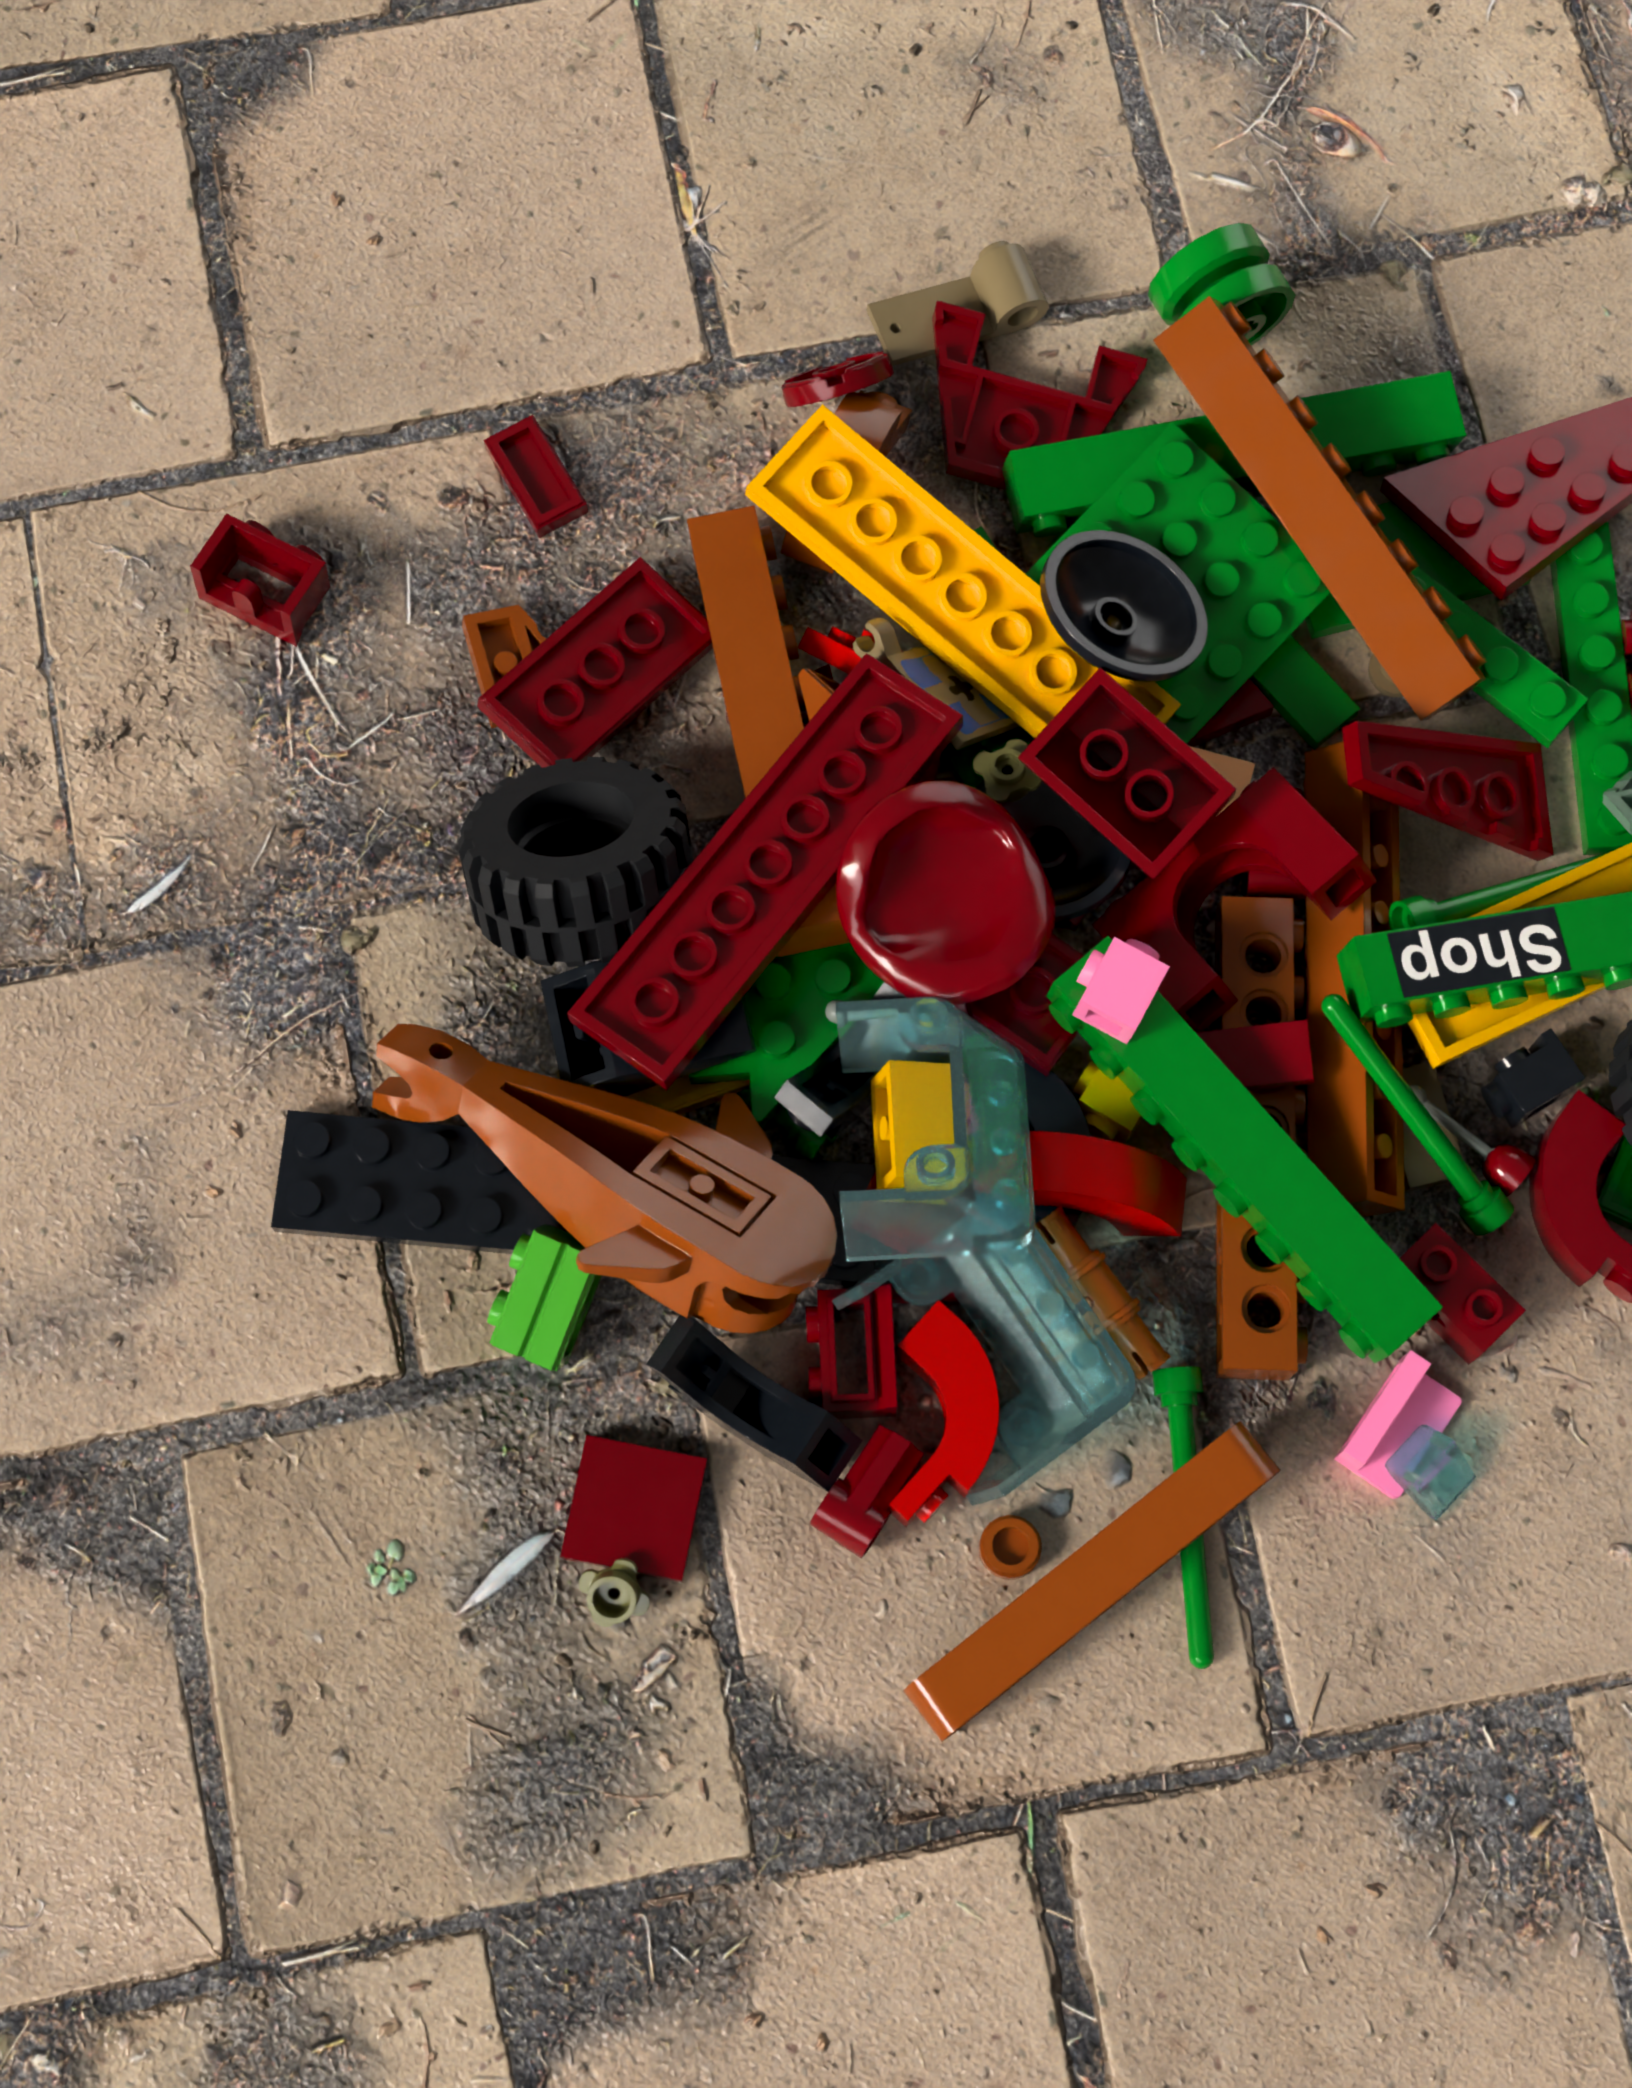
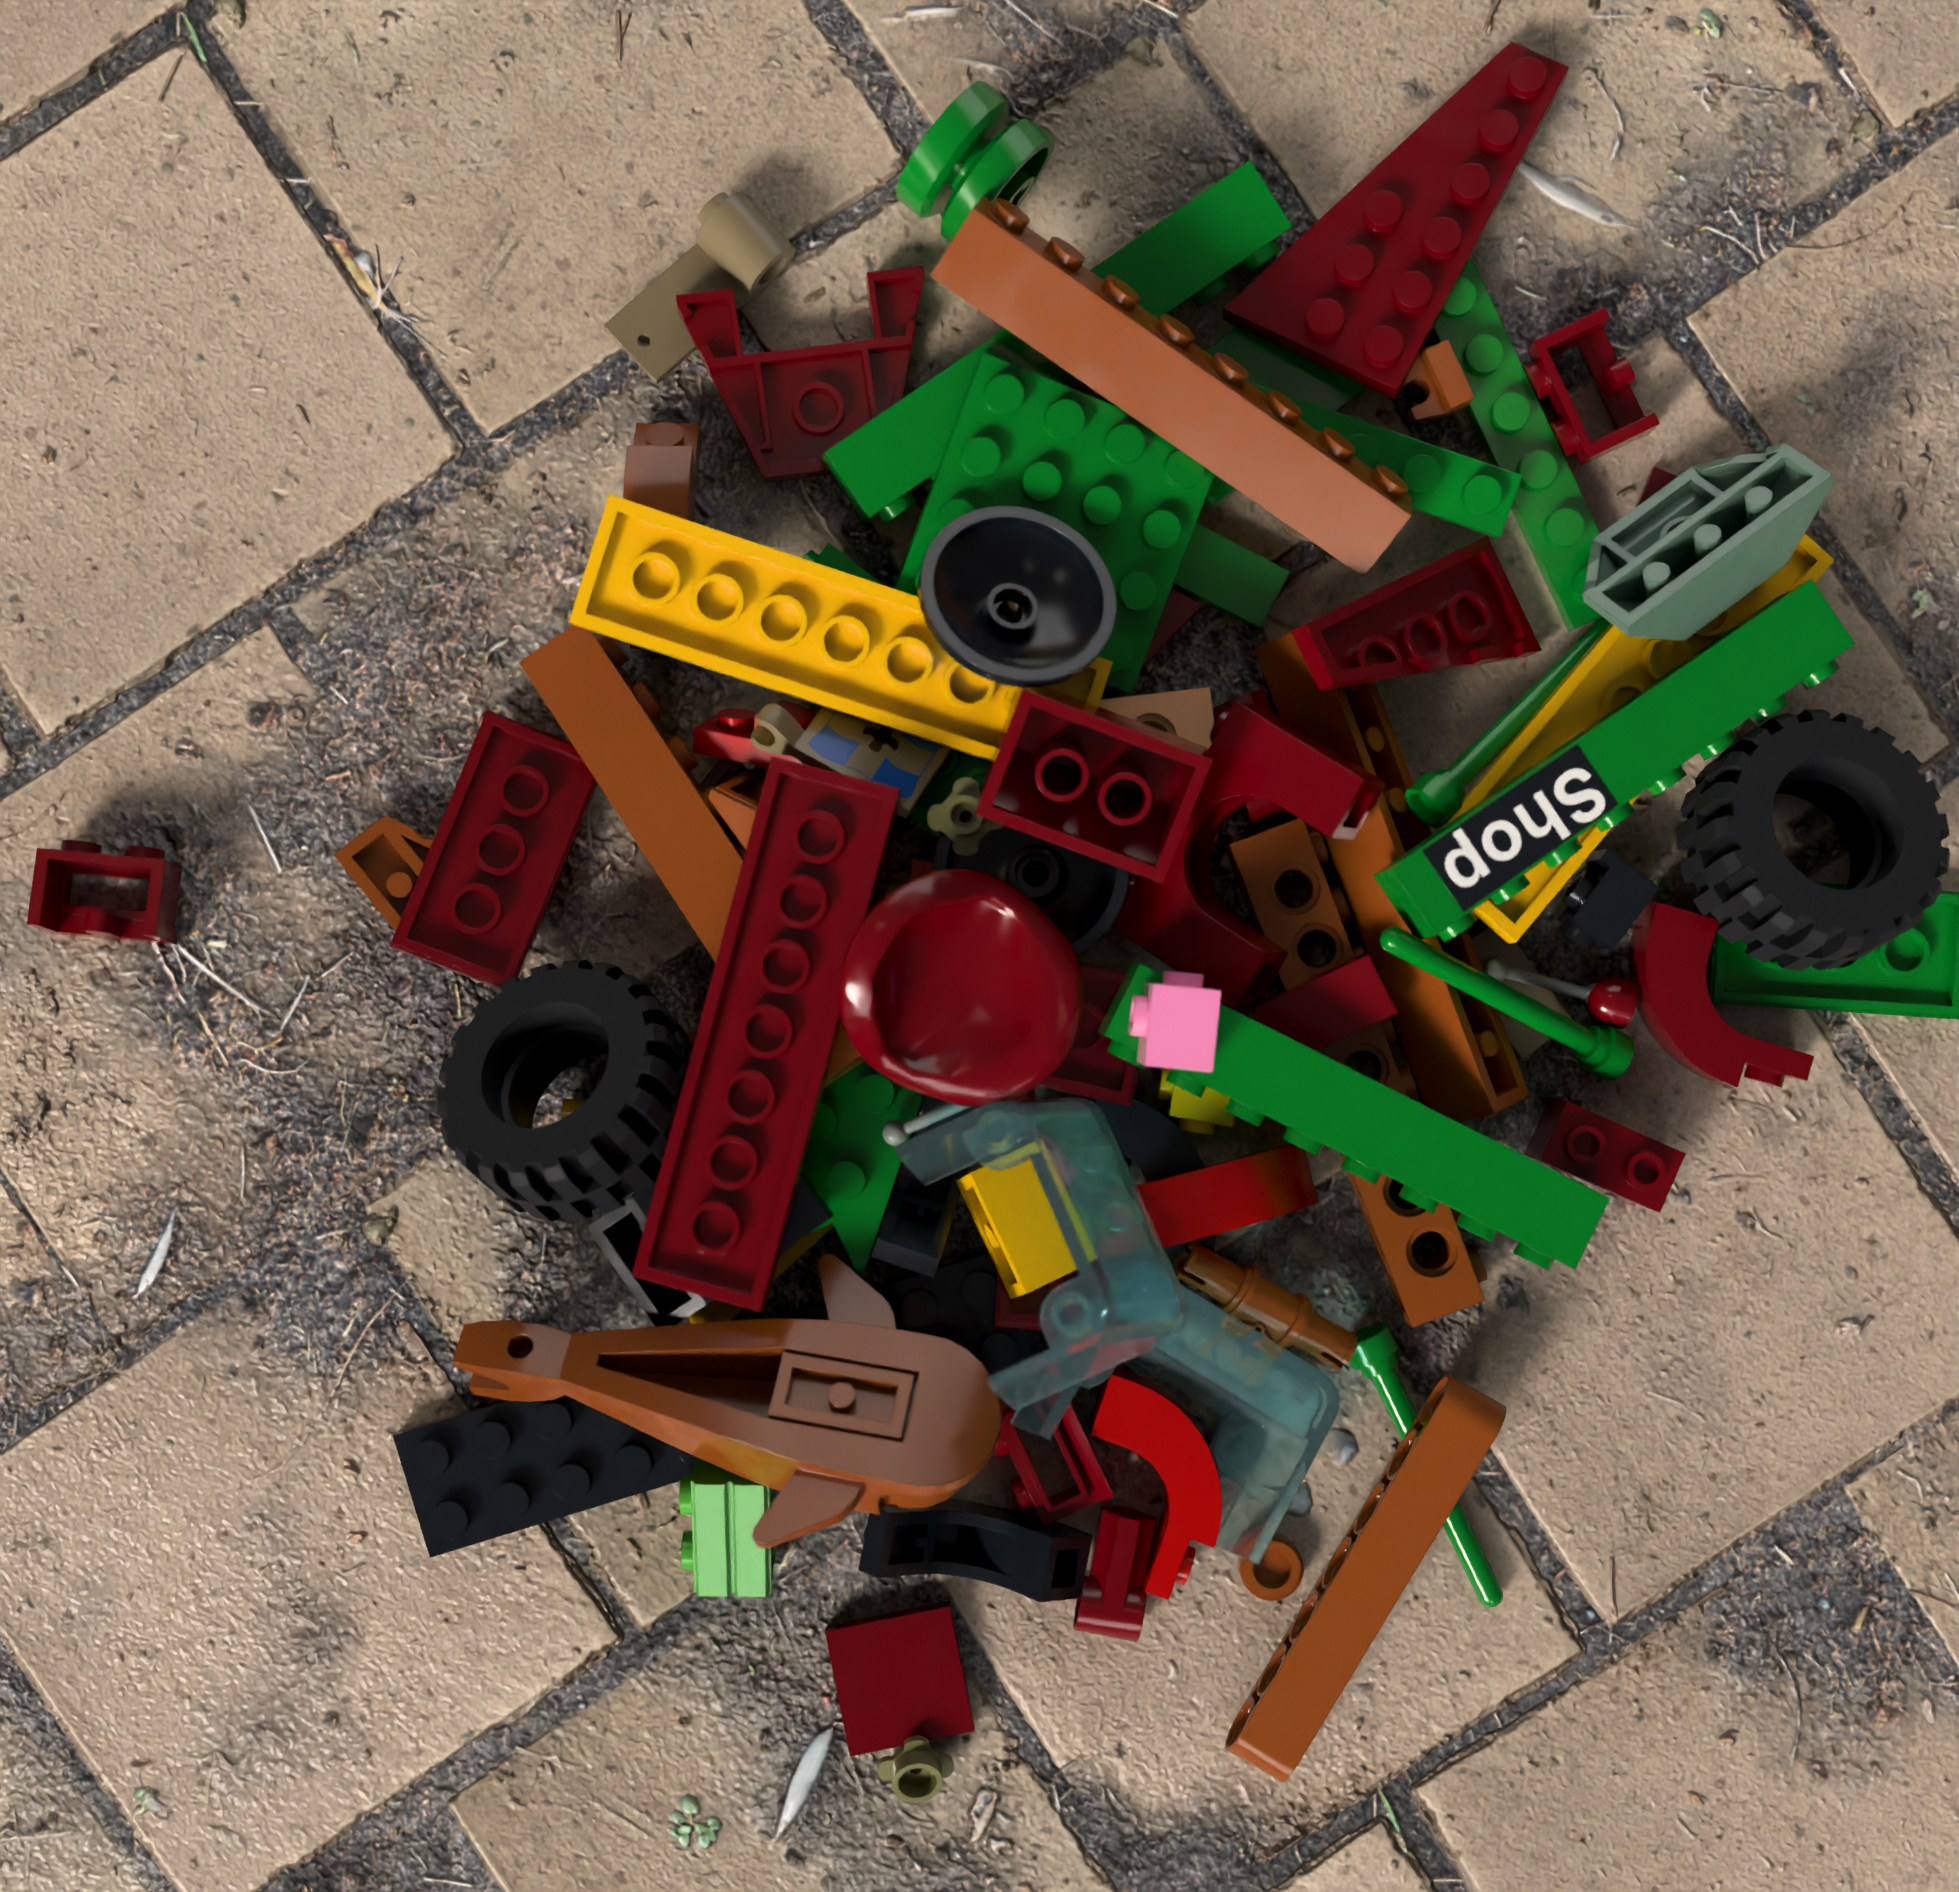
camera: 20 degrees left, 15 degrees up
dark red tile [483,415,588,538] -> none
dark red tile [781,351,894,407] -> none
bright pink panel [1334,1350,1462,1499] -> none
clear light blue slope [1385,1424,1476,1521] -> none
none -> dark orange tile [1401,339,1475,425]

